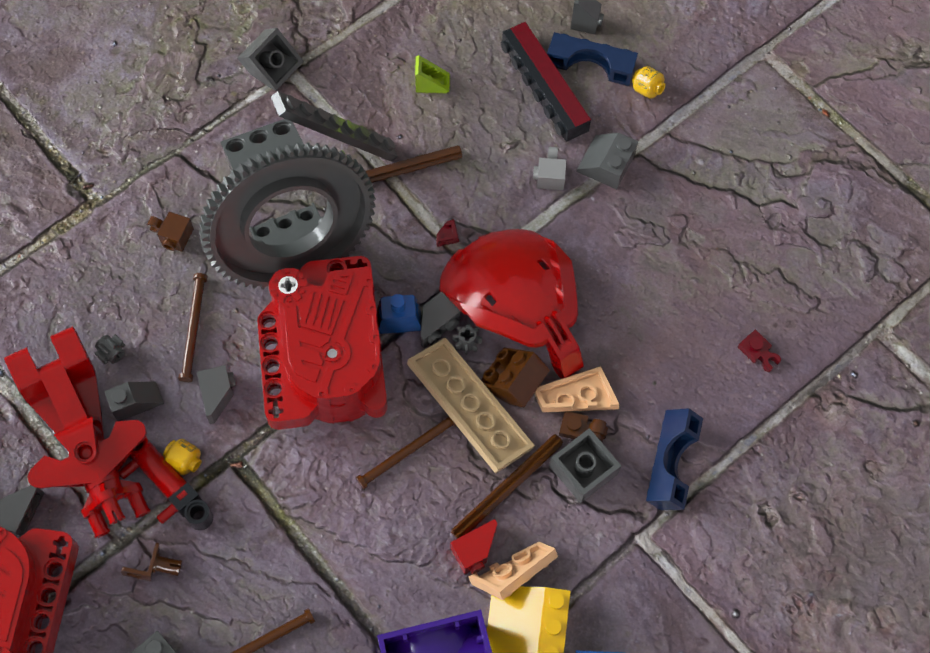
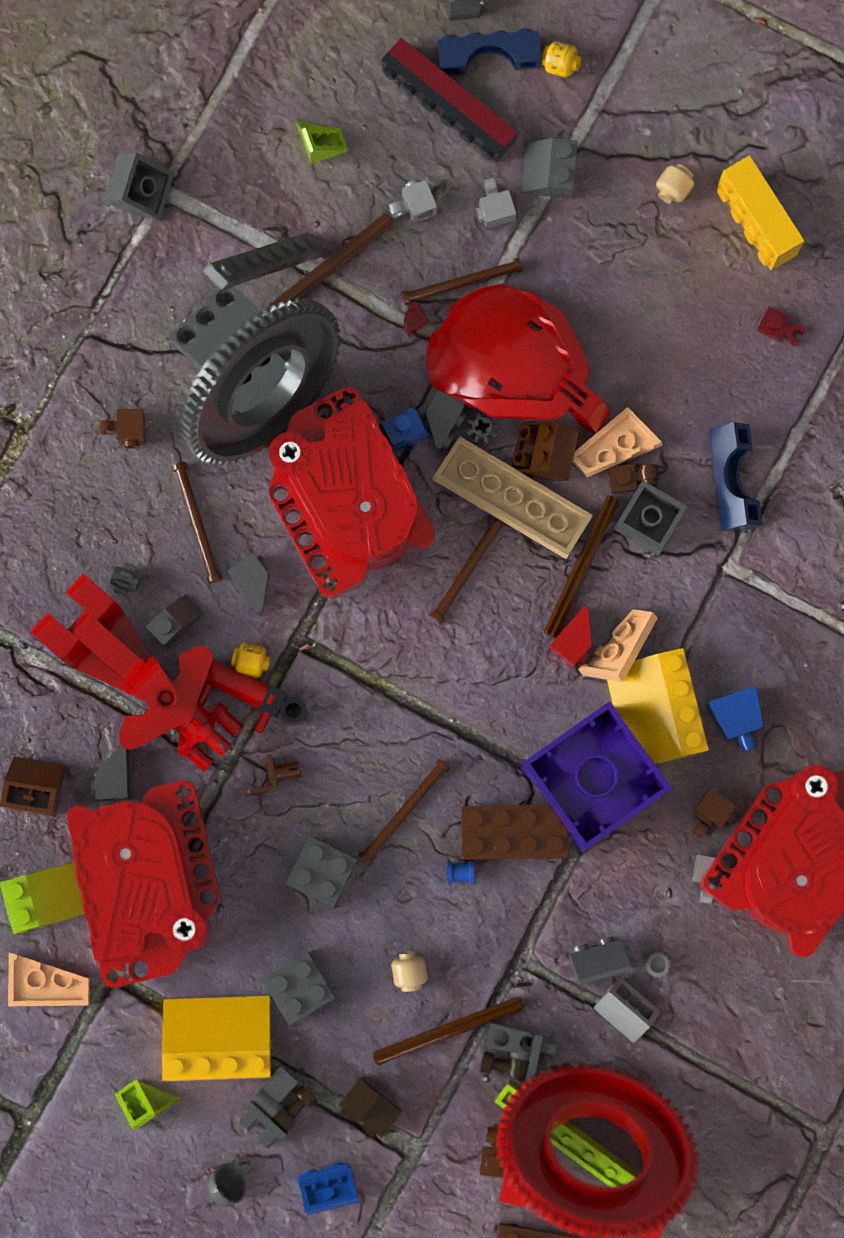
camera: 20 degrees left, 15 degrees up
none -> light grey brick [389,180,437,223]
none -> reddish brown bar [401,257,523,306]
none -> tan head [656,164,694,203]
none -> yellow brick [717,155,804,271]

